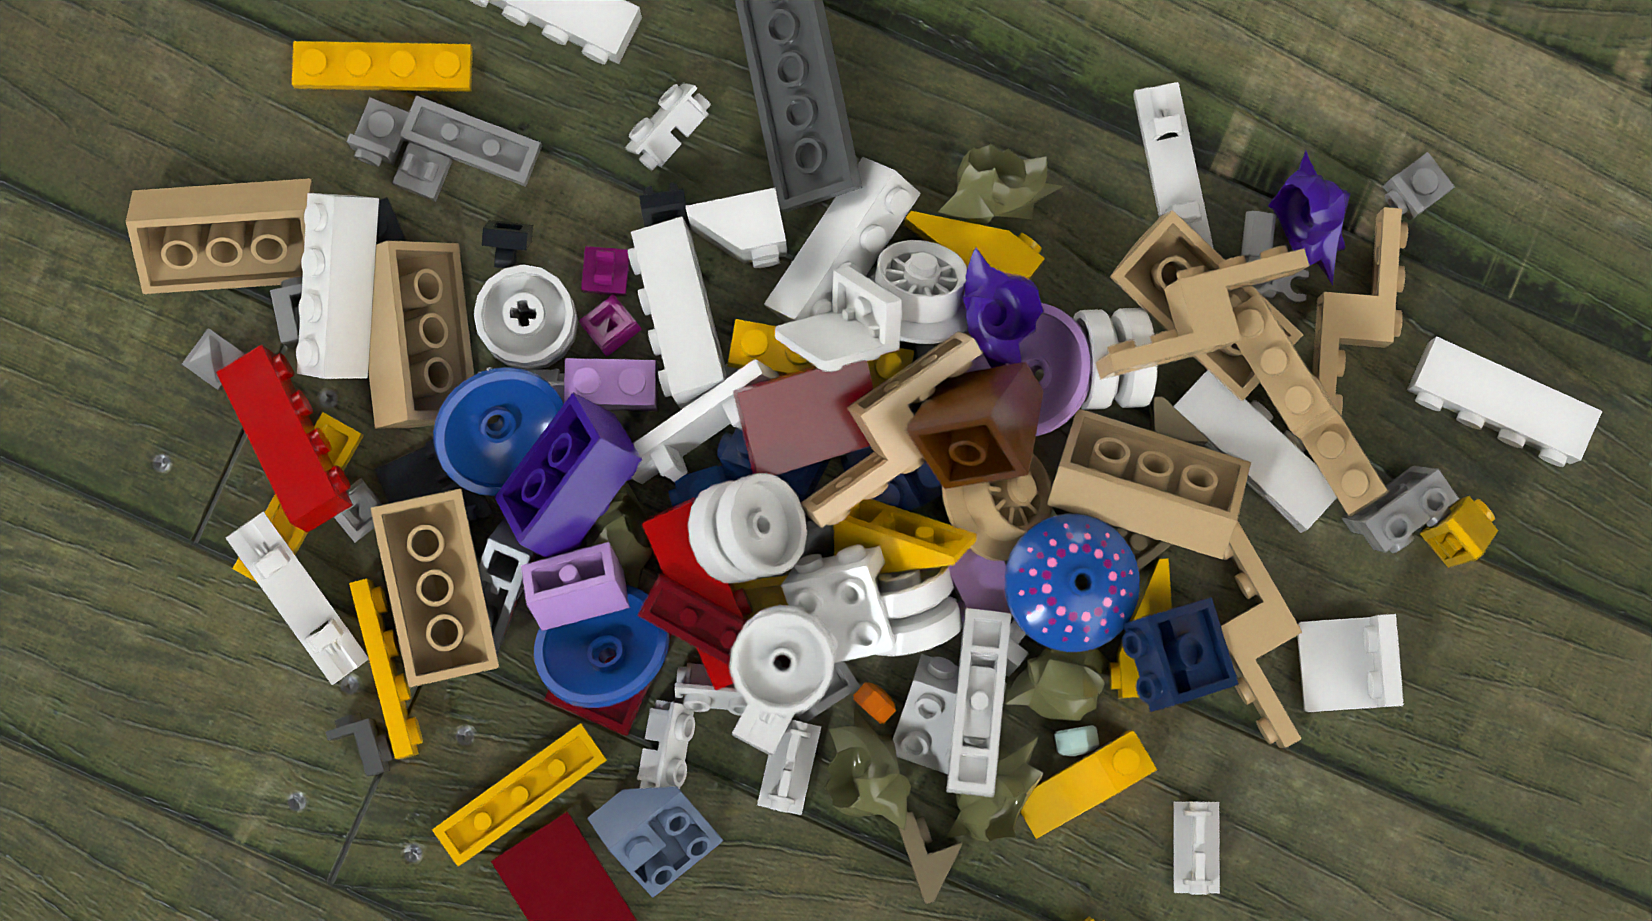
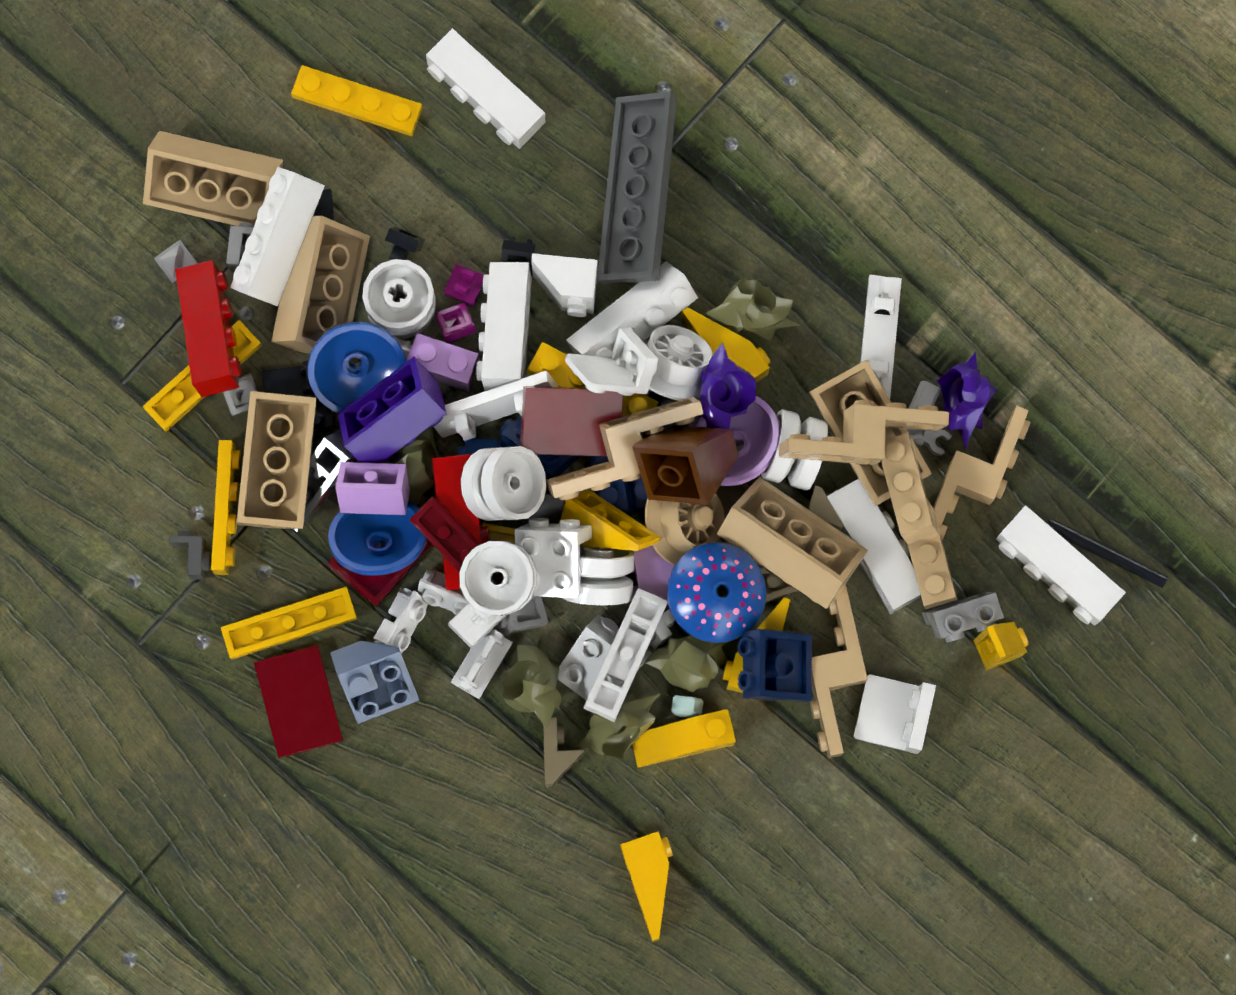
camera: 15 degrees right, 5 degrees down
white hinge [225,512,369,685] -> none
light grey bracket [346,98,409,167] -> none
light grey tile [393,142,452,202] -> none
light grey plate [400,95,542,187] -> none
white hinge [625,83,711,171] -> none
orange tile [853,682,896,724] -> none
white hinge [1173,802,1220,895] -> none
light grey bracket [1382,152,1455,222] -> none
none -> black bar [1047,518,1168,588]

